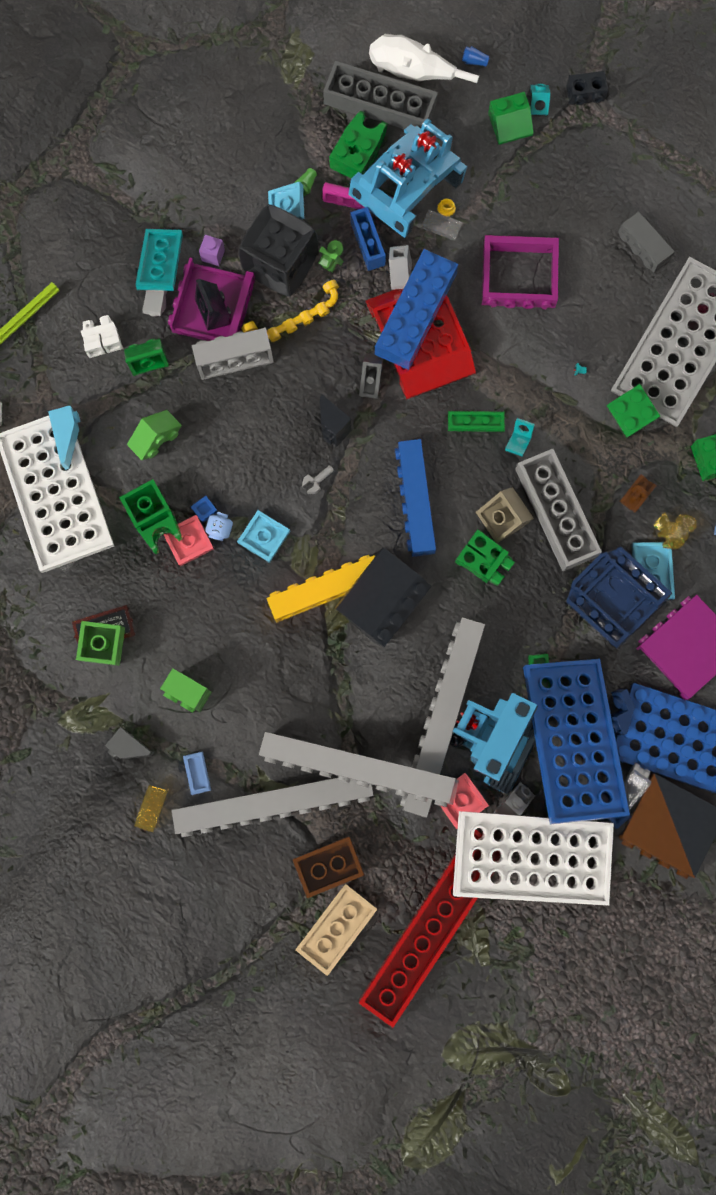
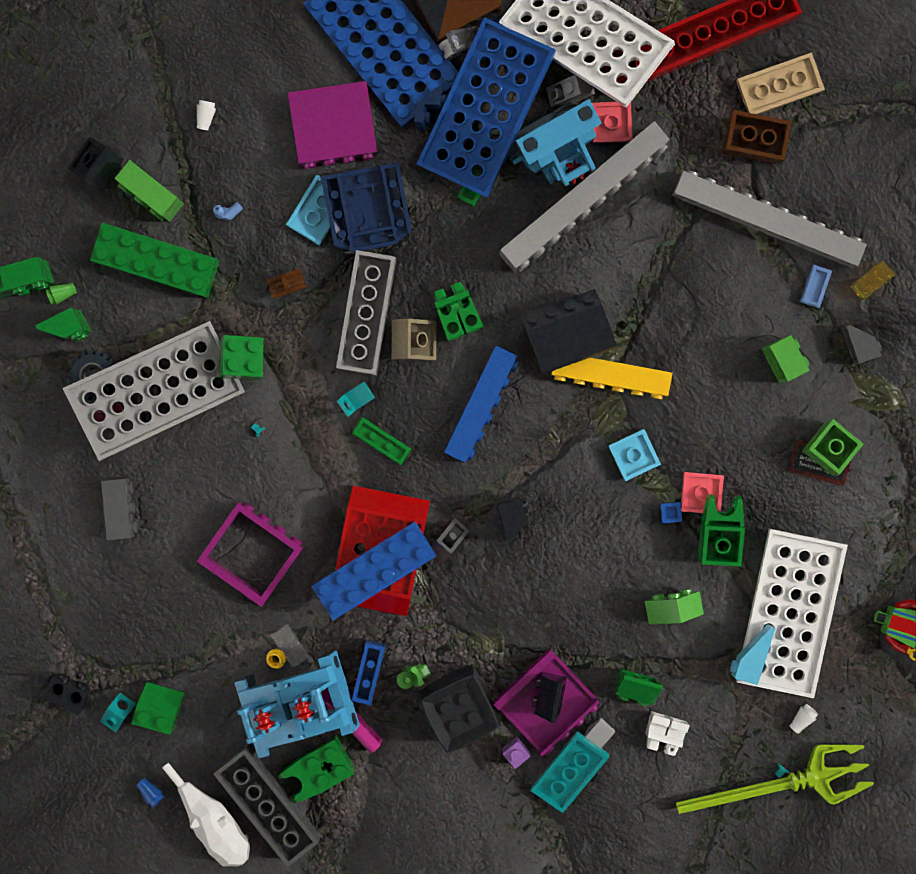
camera: 150 degrees left, 10 degrees up
light grey brick [192,328,274,380] -> none
light blue head [206,512,233,541] -> none
yellow bar [241,279,339,342] -> none
light grey brick [259,732,459,807] -> none
medium azure plate [268,182,304,219] -> none
bright green cone [295,168,317,196] -> none
light grey bar [302,465,334,494] -> none
light grey slope [389,245,412,290] -> none
clear yellow animal [654,512,697,549] -> none

